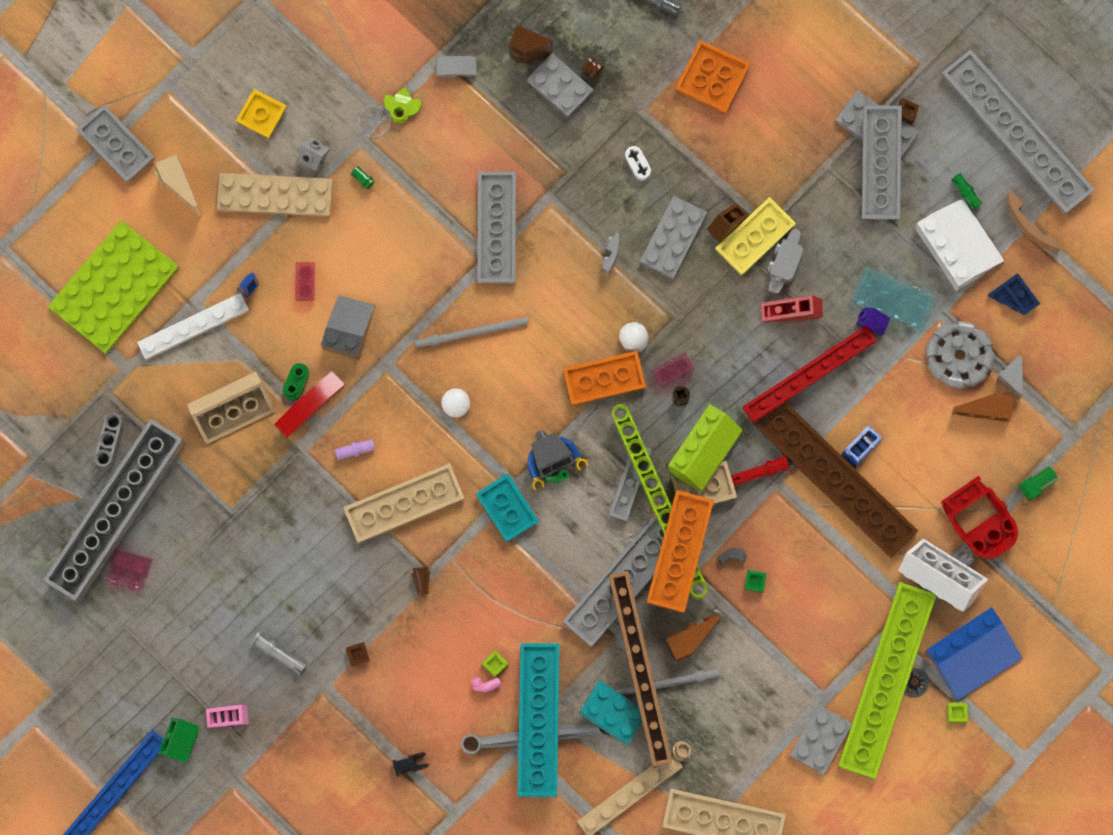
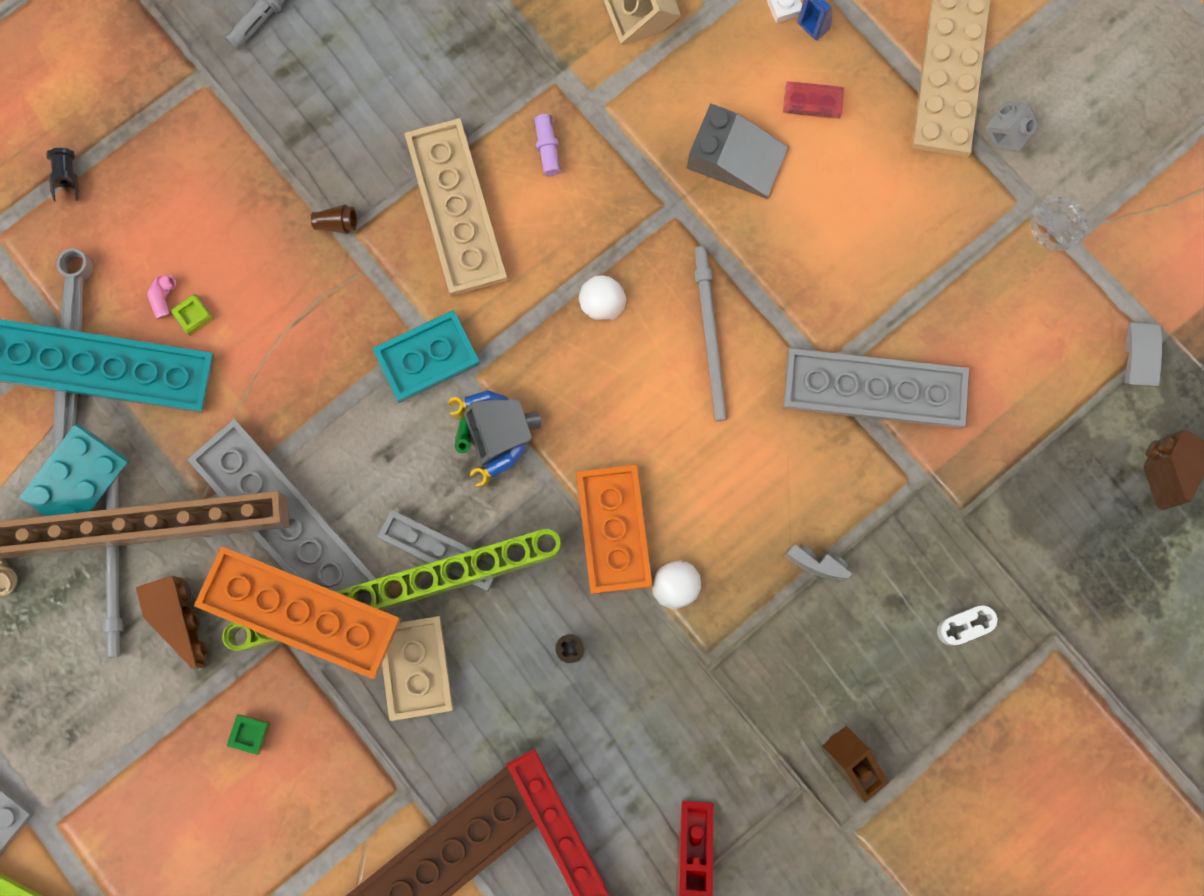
camera: 90 degrees right, 0 degrees up
yellow plate [236,89,287,139] -> none
red slope [274,371,345,438] -> none
green plate [283,363,310,401] -> none
reddish brown plate [346,642,370,667] -> none
green pin [350,166,375,190] -> none
lime plate [384,87,421,124] -> none
light grey plate [527,53,594,118] -> none
reddish brown wheel [581,56,605,80] -> none
light grey plate [640,196,707,280] -> none
clear pink plate [652,352,695,388] -> none
lime slope [668,404,743,492] -> none
orange plate [675,40,751,114] -> none
light yellow plate [715,197,796,276] -> none
dark grey arm [717,547,747,565] -> none
red pin [731,455,790,487] -> none
light grey hinge [767,229,803,295] -> none

